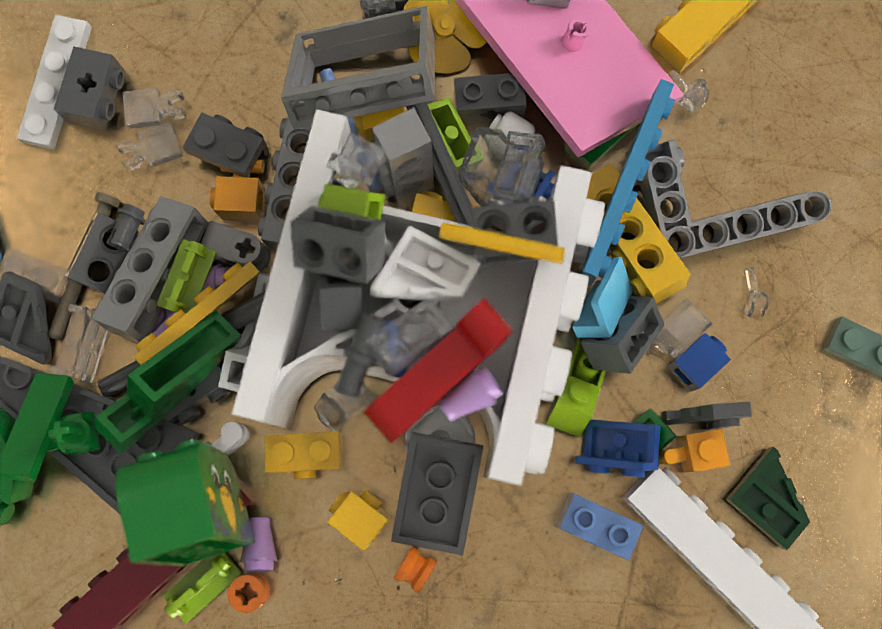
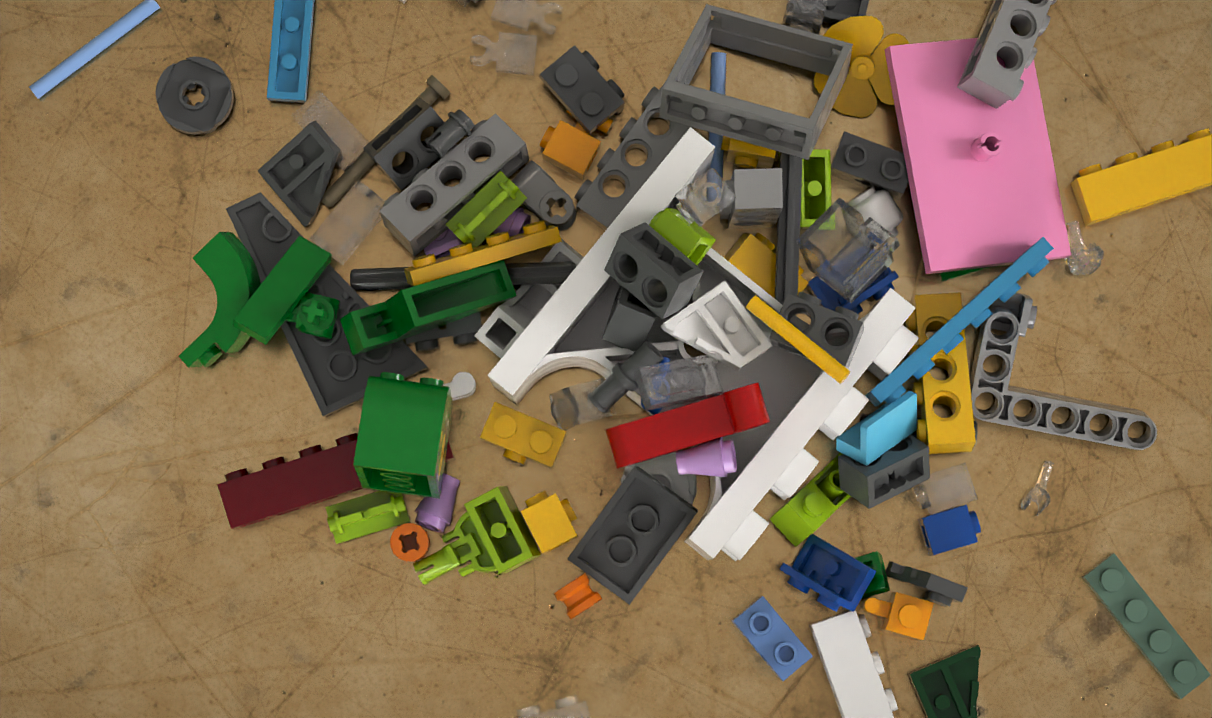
camera: 20 degrees right, 5 degrees up
none -> lime brick [413,486,541,585]

